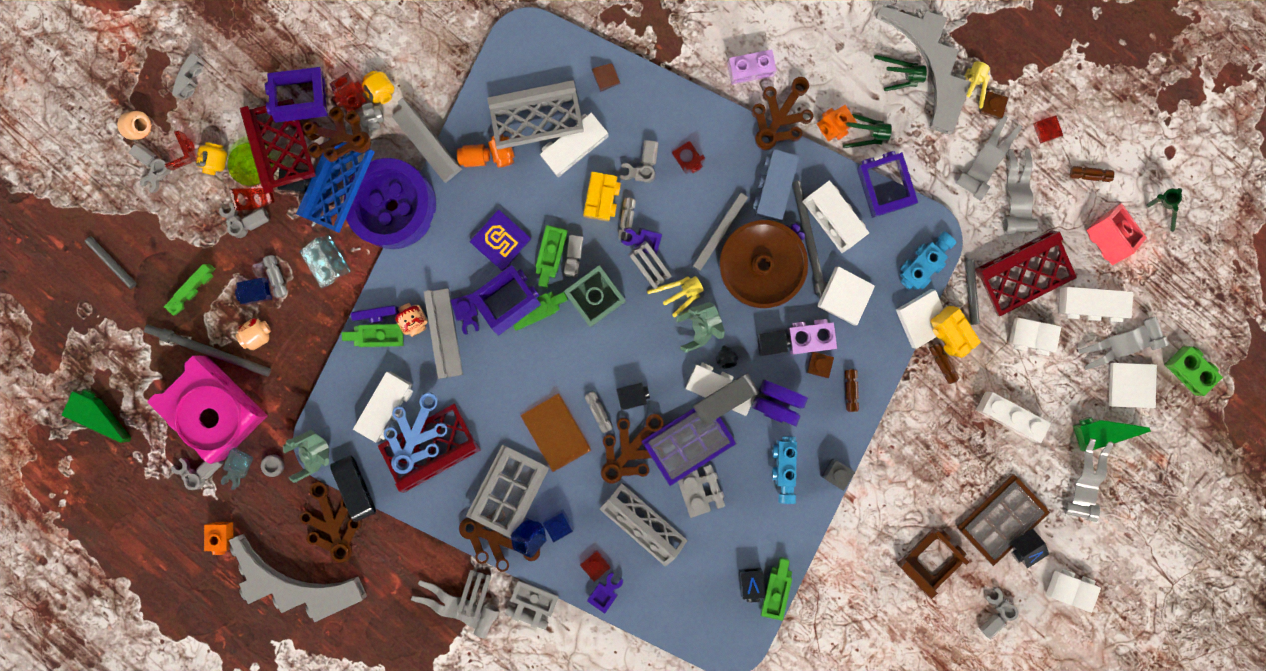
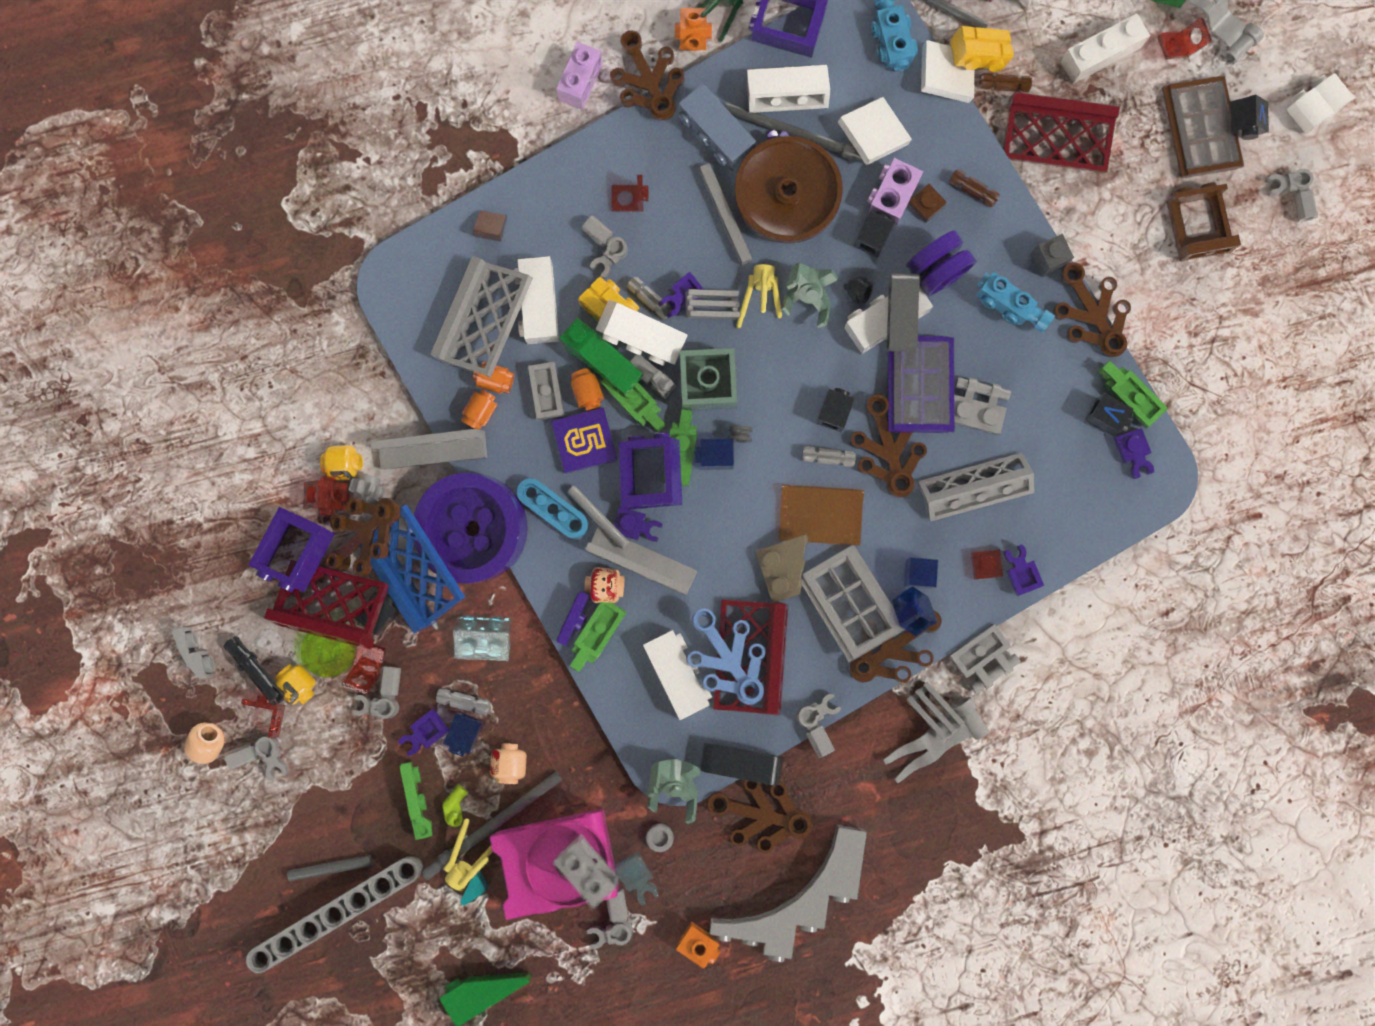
camera: 55 degrees left, 5 degrees down
none -> black pin [224,636,285,706]
none -> light grey beam [246,855,423,973]
none -> dark purple plate [398,709,450,756]
none -> lime arm [442,784,468,827]
none -> light yellow plant [444,819,493,891]
none -> teal slope [460,870,489,906]
none -> dark azure plate [517,478,588,539]
none -> light grey plate [528,361,564,420]
none -> light grey window [553,834,619,908]
none -> green slope [559,318,644,395]
none -> light grey bar [567,486,630,550]
none -> orange brick [570,368,604,411]
none -> white brick [595,299,687,366]
none -> clear blue brick [695,439,734,470]
none -> dark grey bush [728,425,753,443]
none -> dark tan wing [756,535,808,603]
none -> light grey bar [796,694,841,758]
none -> dark red fence [1003,92,1120,173]
none -> reddish brown plant [1053,262,1131,357]
none -> dark purple plate [1114,428,1154,479]
none -> clear red bracket [1157,18,1212,60]

